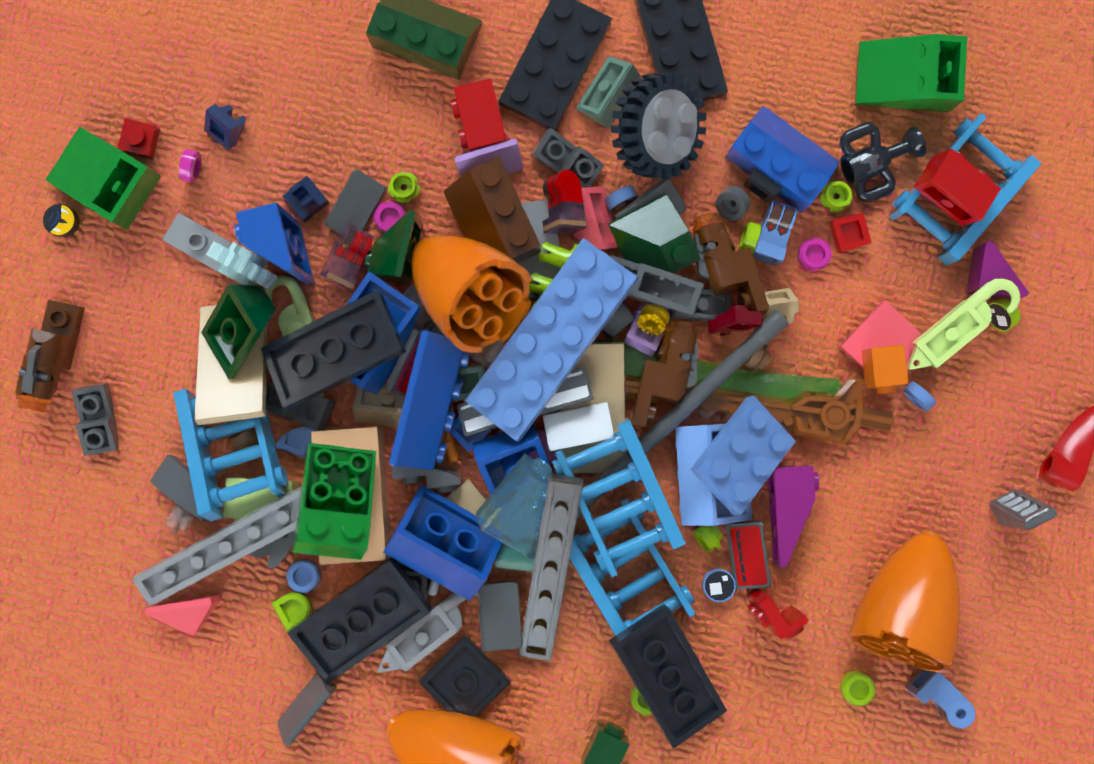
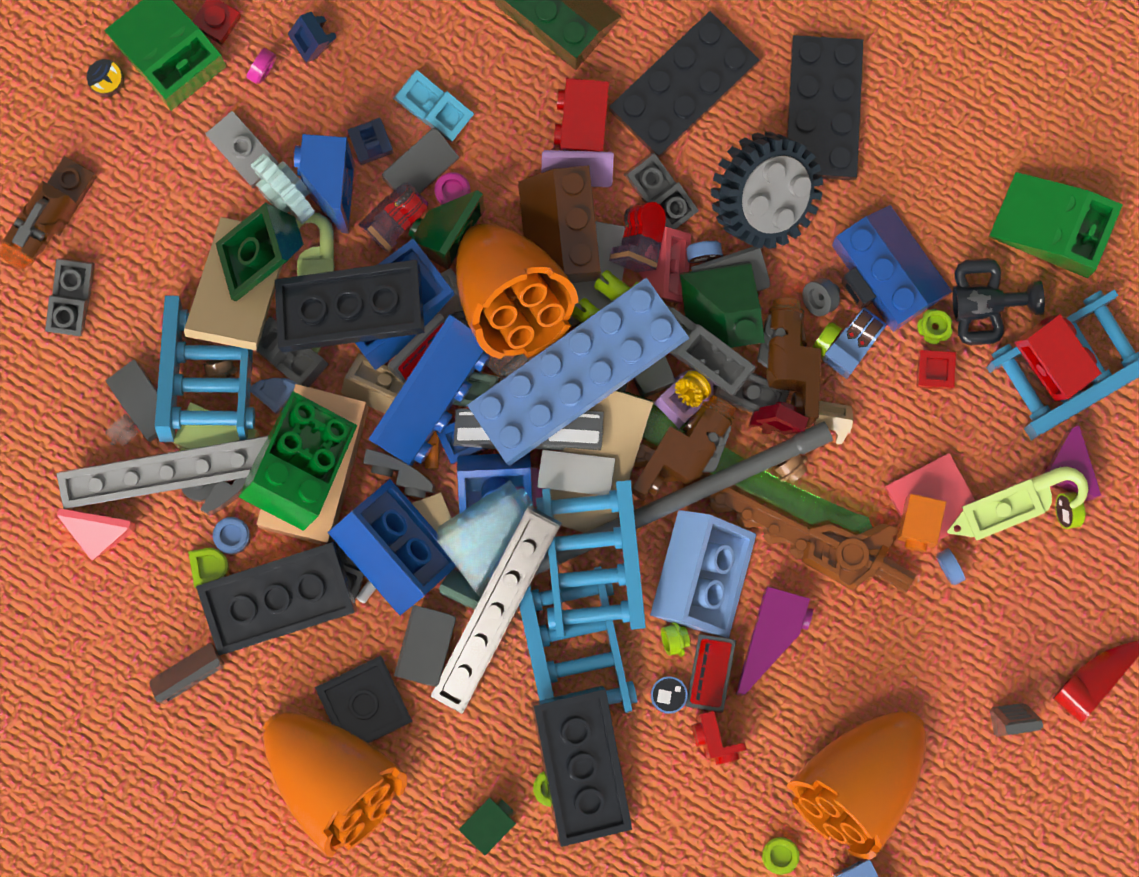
camera: 15 degrees right, 5 degrees down
light grey plate [378,591,480,672] -> none
lime plate [388,172,420,203] -> none
sand green slope [576,56,641,128] -> none
medium blue plate [690,396,796,515] -> none
dark pink tile [797,238,831,271] -> none
none -> medium azure slope [393,70,474,142]

